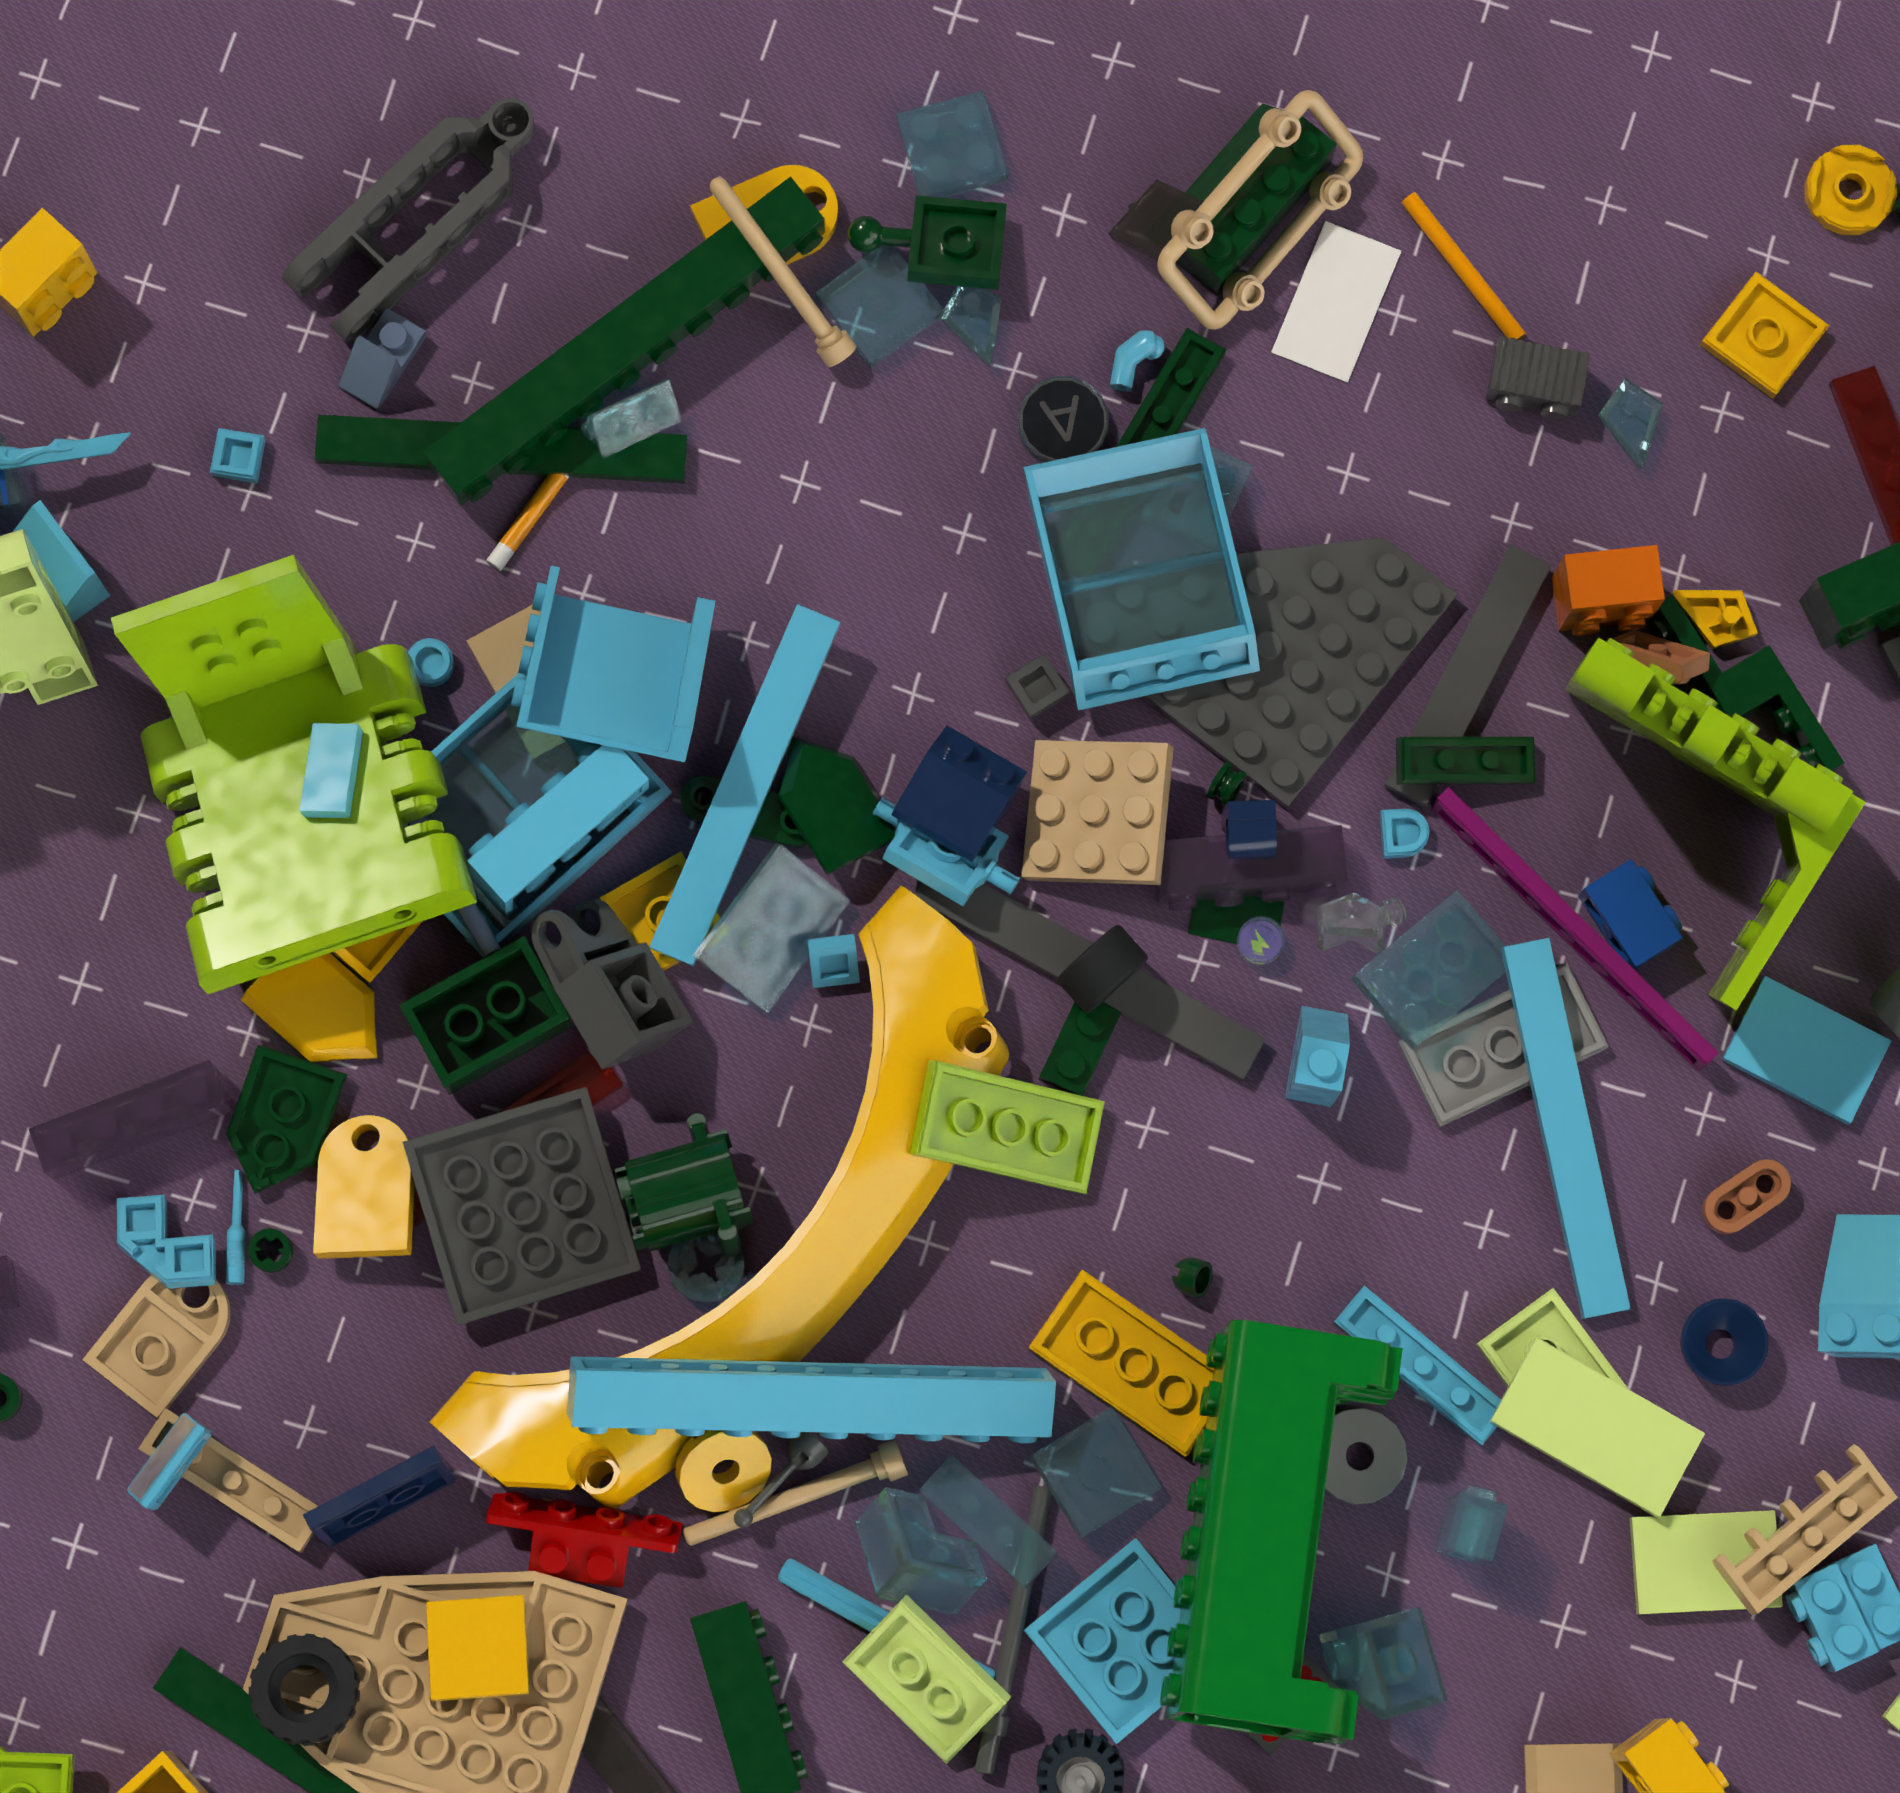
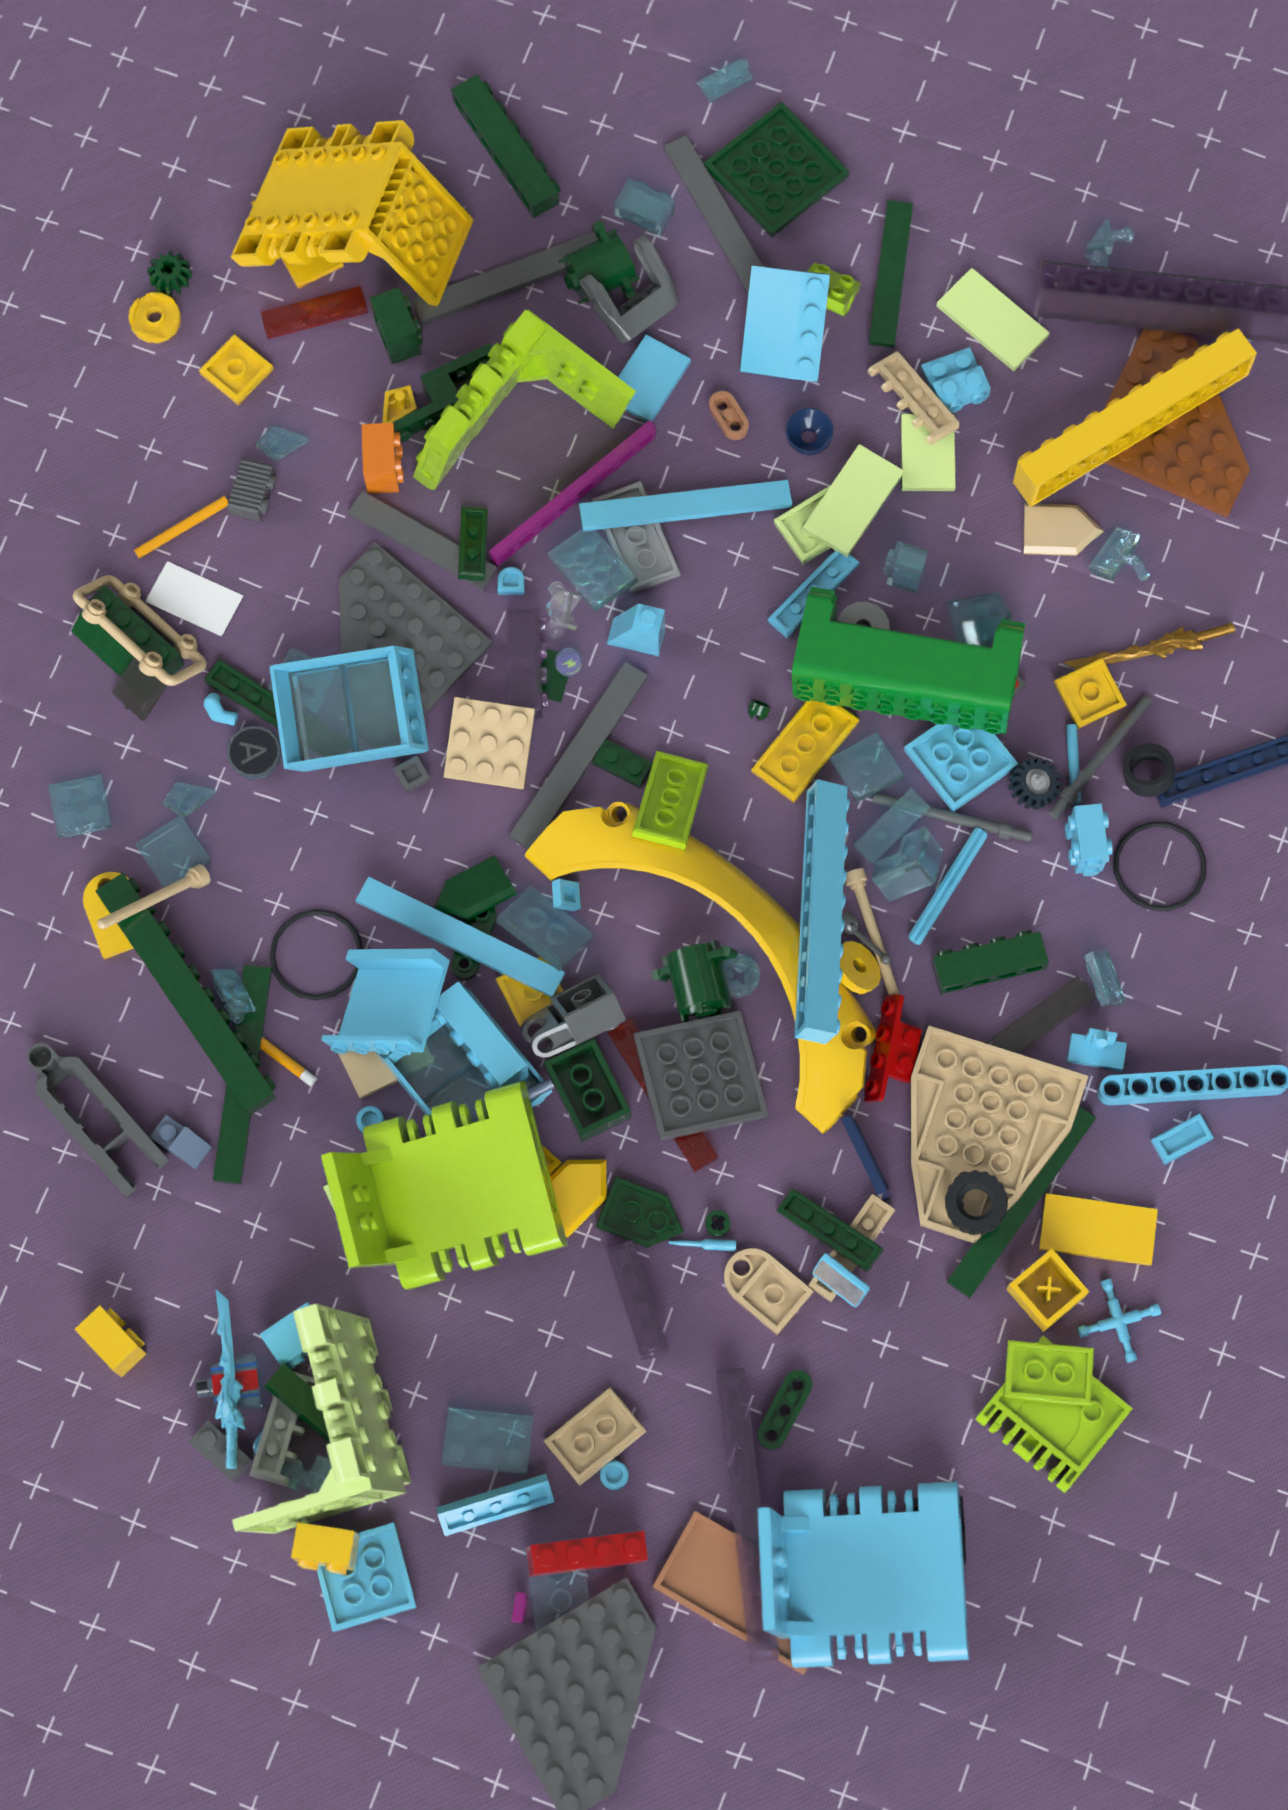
camera: 80 degrees left, 5 degrees down
medium azure tile [117,1194,216,1289] -> none
medium azure tile [210,428,266,484] -> none
medium azure tile [299,723,363,818] -> none
yellow tile [313,1115,415,1259] -> none
yellow tile [426,1595,529,1701] -> none
yellowish green tile [842,1594,1011,1764] -> none
dark green plate [848,195,1007,290] -> none
medium azure plate [873,797,1020,906] -> none
dark blue slope [891,725,1027,862] -> none
black tyre [1057,925,1148,1013] -> none
dark green bush [1206,761,1248,807] -> none
dark blue plate [1221,800,1277,859] -> none
blue brick [1578,859,1683,970] -> none
nougat plate [1606,630,1710,684] -> none
none -> black piece [269,909,363,1000]
none -> dark green tile [776,1188,884,1273]

